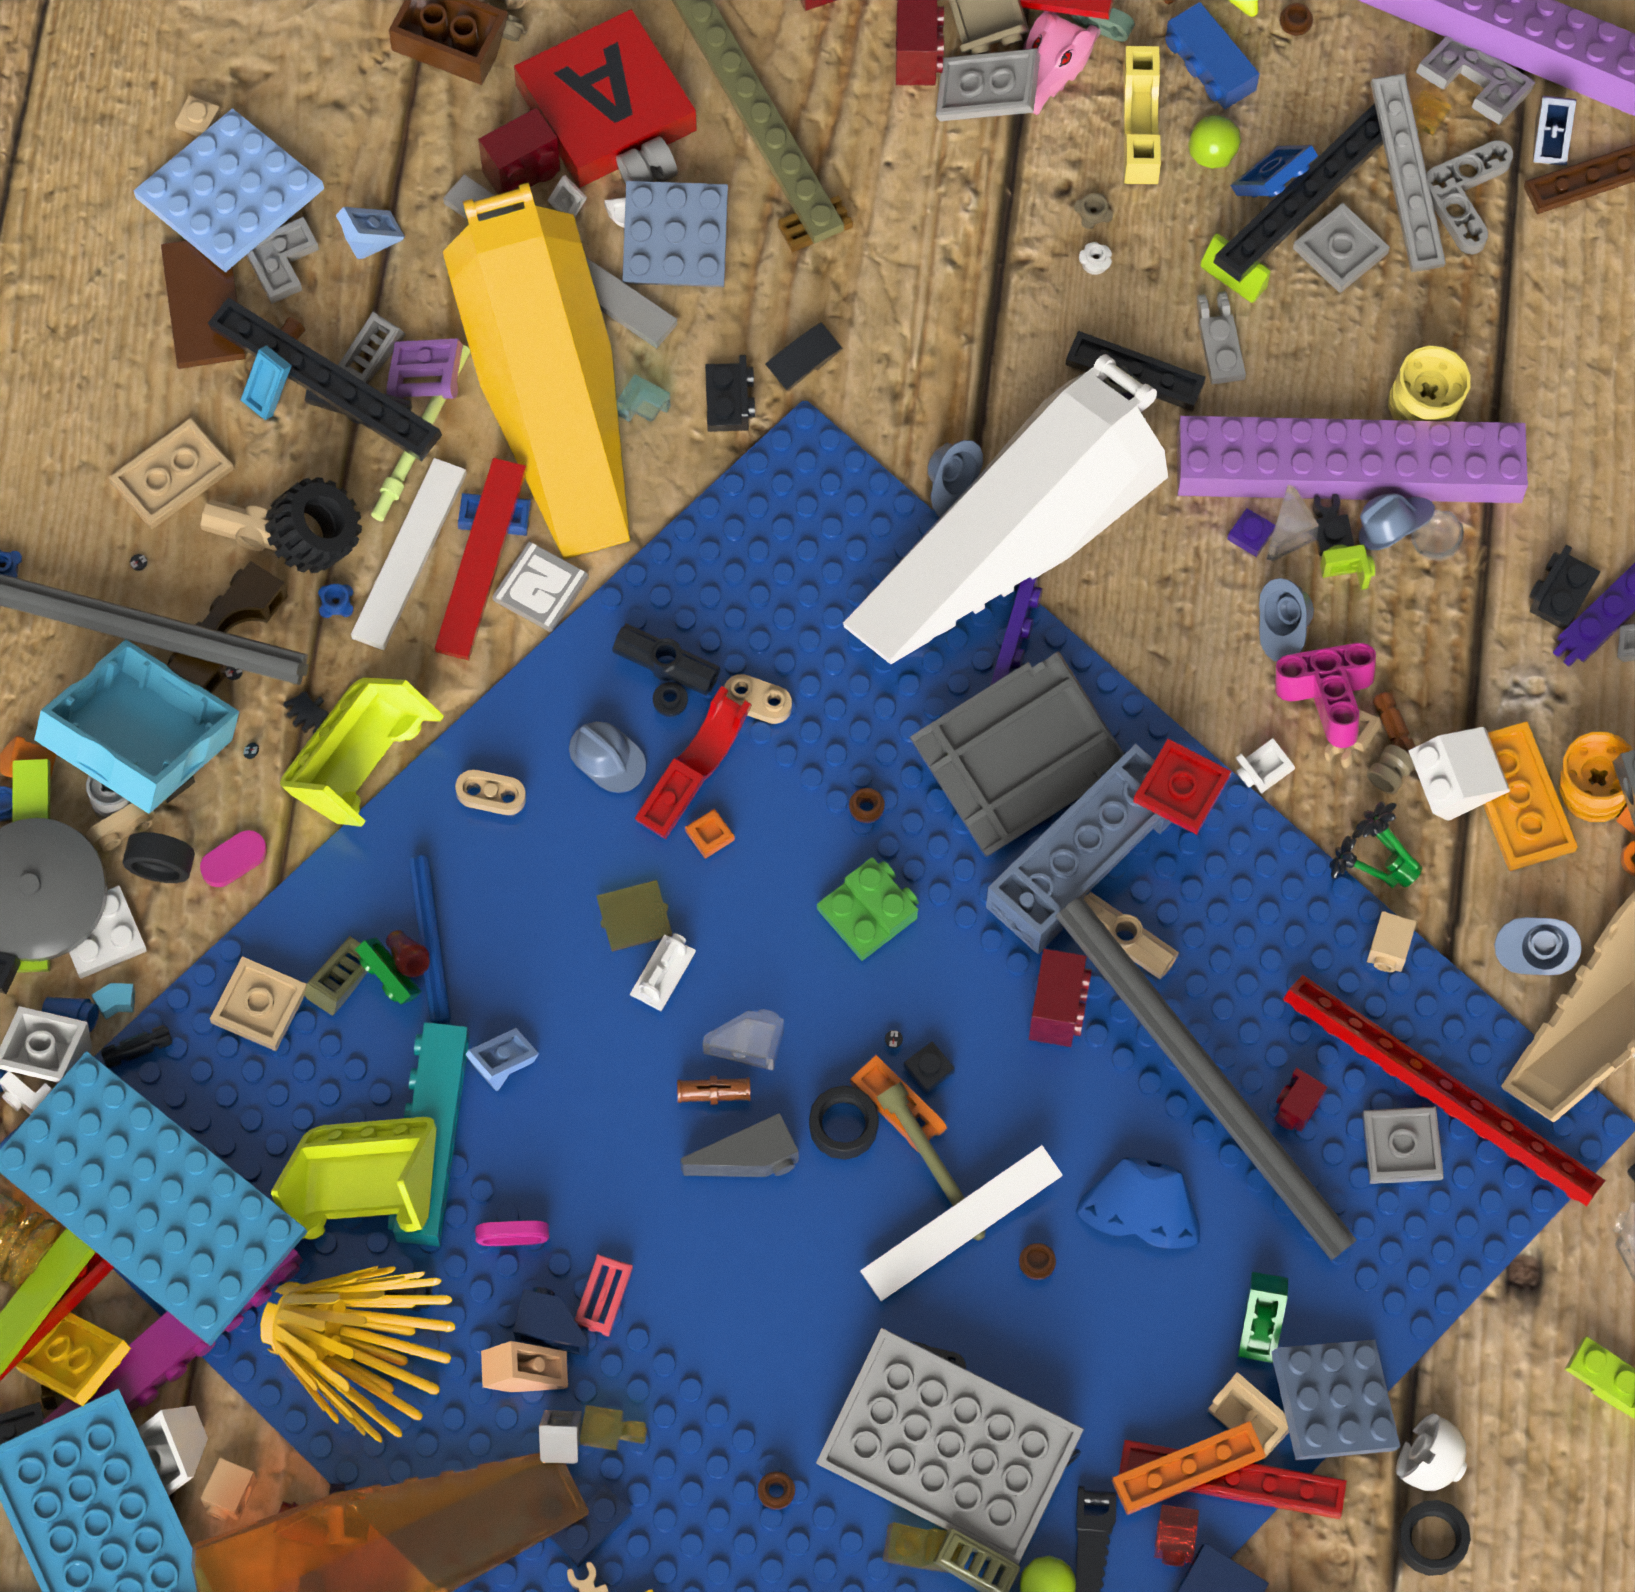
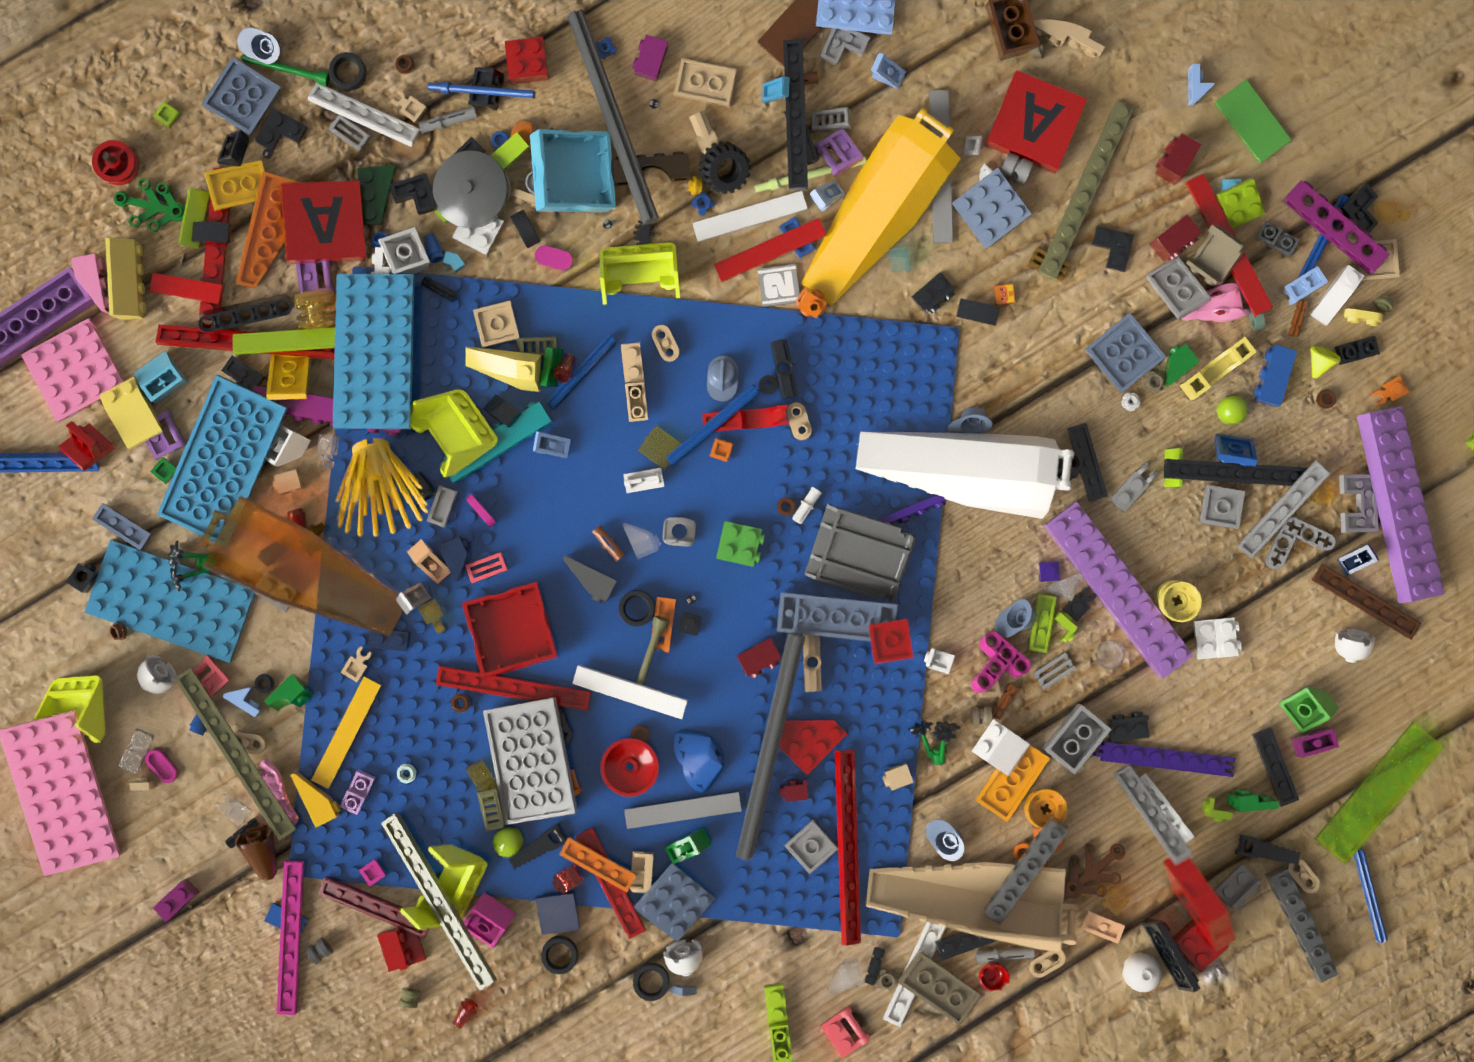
camera: 45 degrees right, 20 degrees up
dark red brick [478,107,560,195] -> none
sand blue piece [1359,493,1435,550] -> none
none -> clear plate [317,434,339,468]
none -> light grey tile [427,485,458,528]
none -> red tile [436,665,591,711]
none -> red tile [462,582,559,679]
none -> light yellow wedge [466,347,541,392]
none -> black slope [483,394,522,428]
none -> red dish [601,738,659,797]
none -> tan slope [621,342,648,422]
none -> light grey tile [624,792,742,829]
none -> magenta brick [632,34,668,82]
none -> light grey piece [662,517,696,547]
none -> blue axle [666,385,759,465]
none -> sand blue tile [670,985,697,996]
none -> yellow plate [688,176,702,196]
none -> red plate [779,720,847,775]
none -> white axle [792,487,822,524]
none -> orange brick [795,286,827,319]
none -> light blue slope [810,179,846,211]
none -> orange tile [994,284,1015,305]
none -> lime tile [1028,593,1057,653]
none -> light grey tile [1033,652,1076,689]
none -> light grey brick [1042,704,1112,774]
none -> sand blue plate [1084,313,1166,394]
none -> black plate [1091,226,1134,273]
none -> green slope [1164,343,1200,387]
none -> white plate [1193,617,1242,660]

